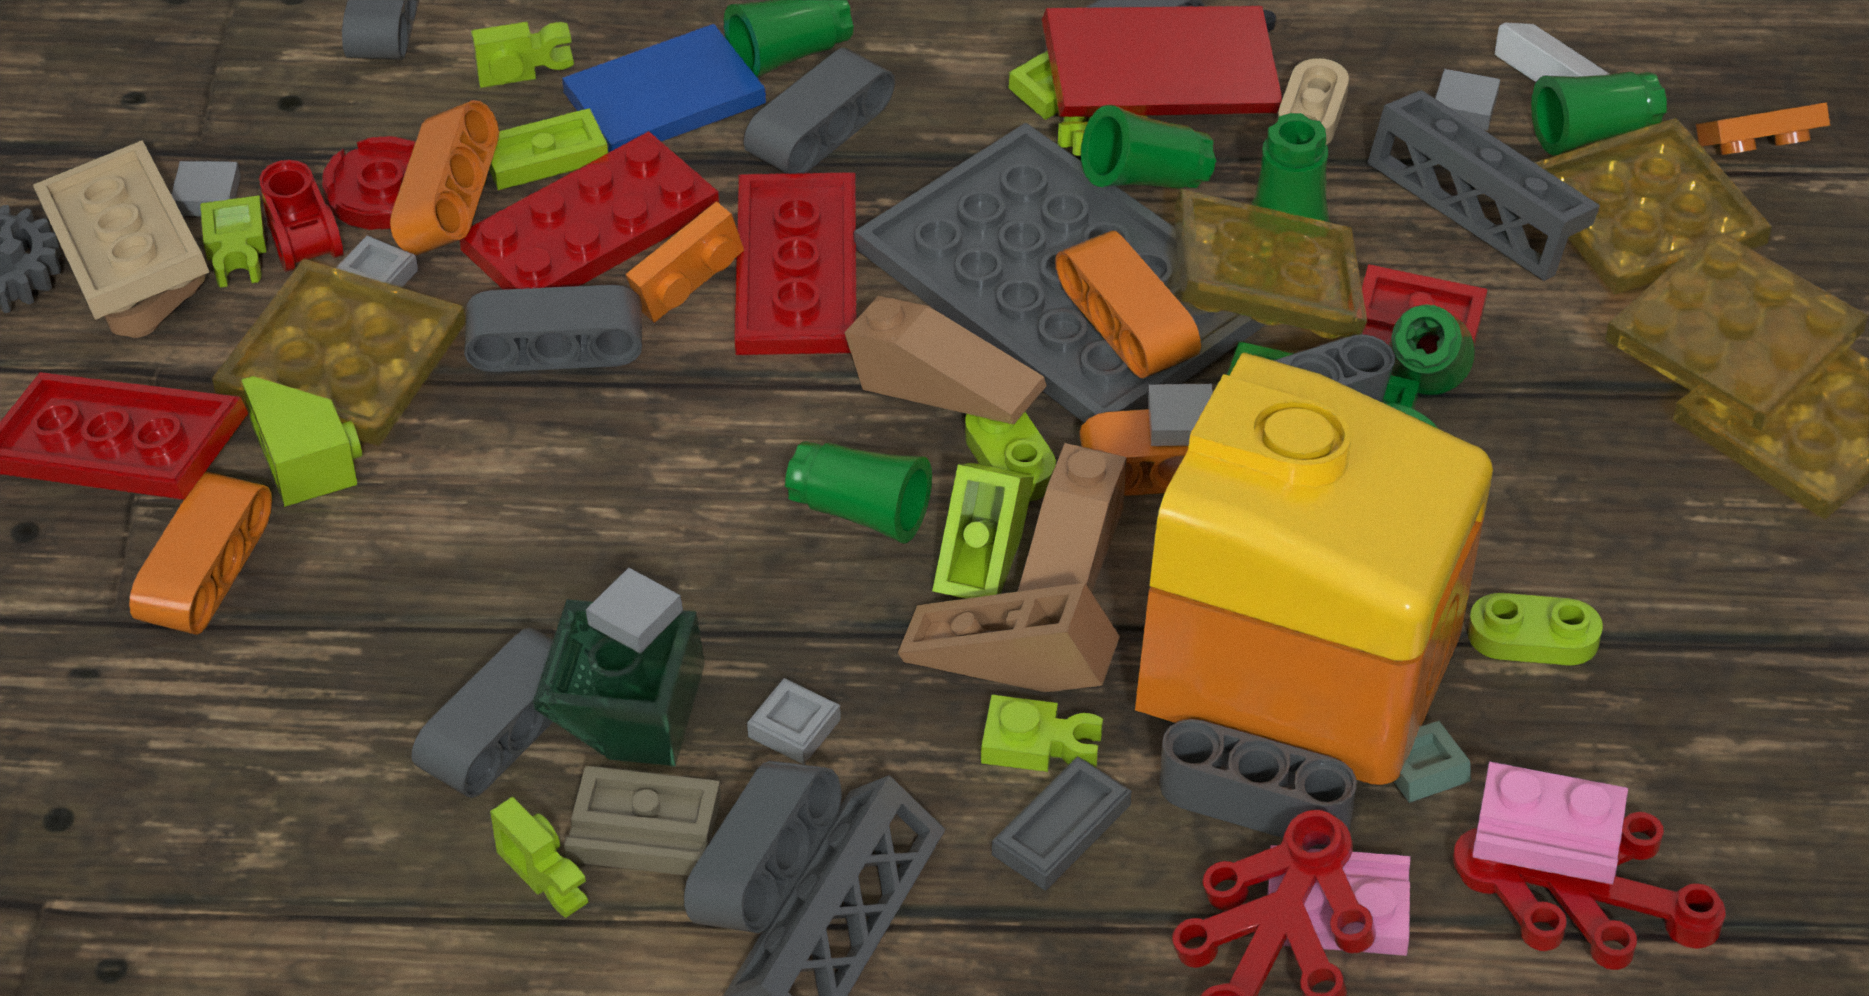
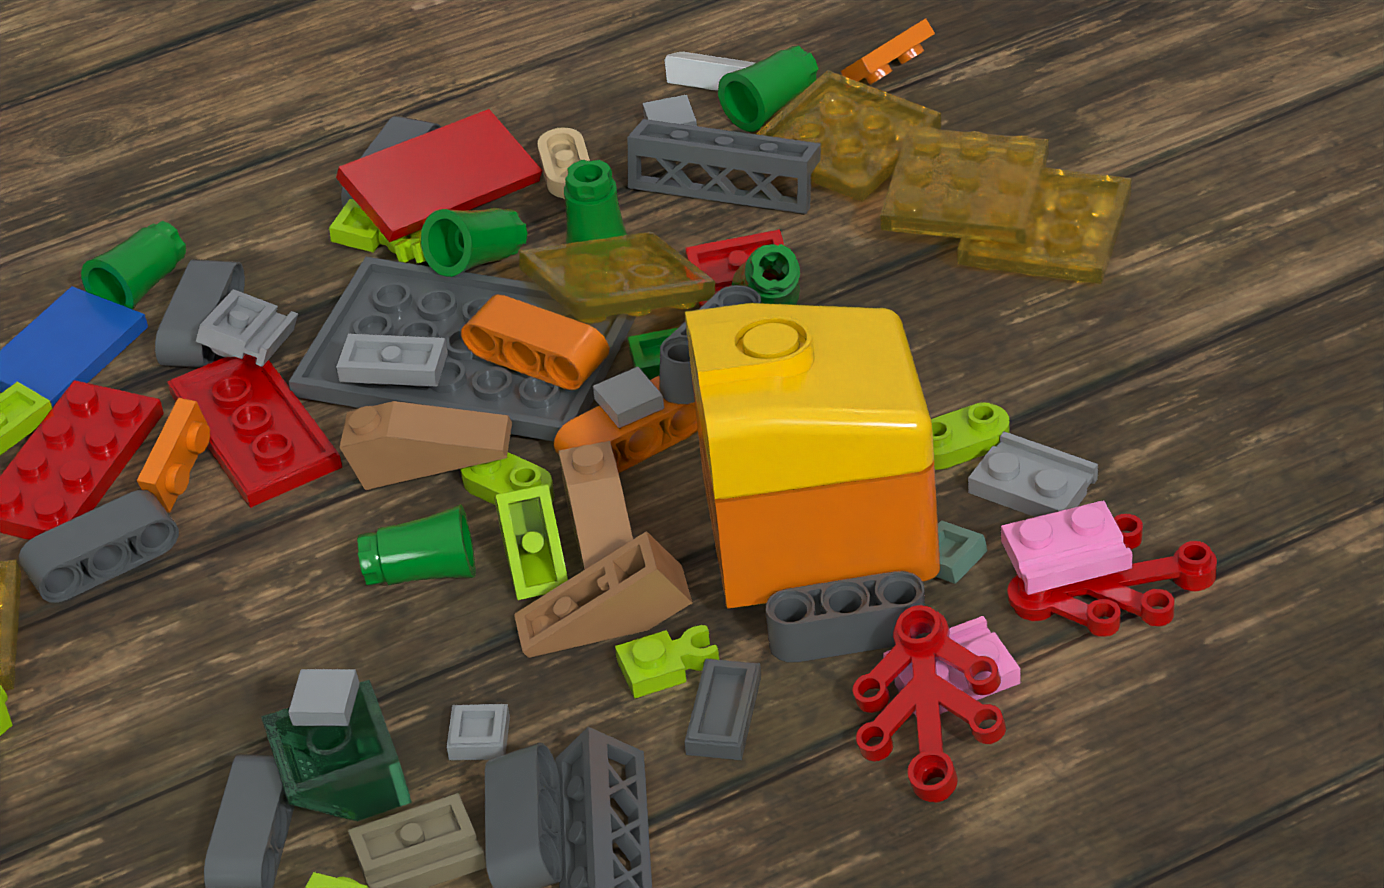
camera: 25 degrees left, 5 degrees down
none -> light grey plate [196,289,298,367]
none -> light grey plate [336,334,448,386]
none -> light grey plate [968,431,1098,517]

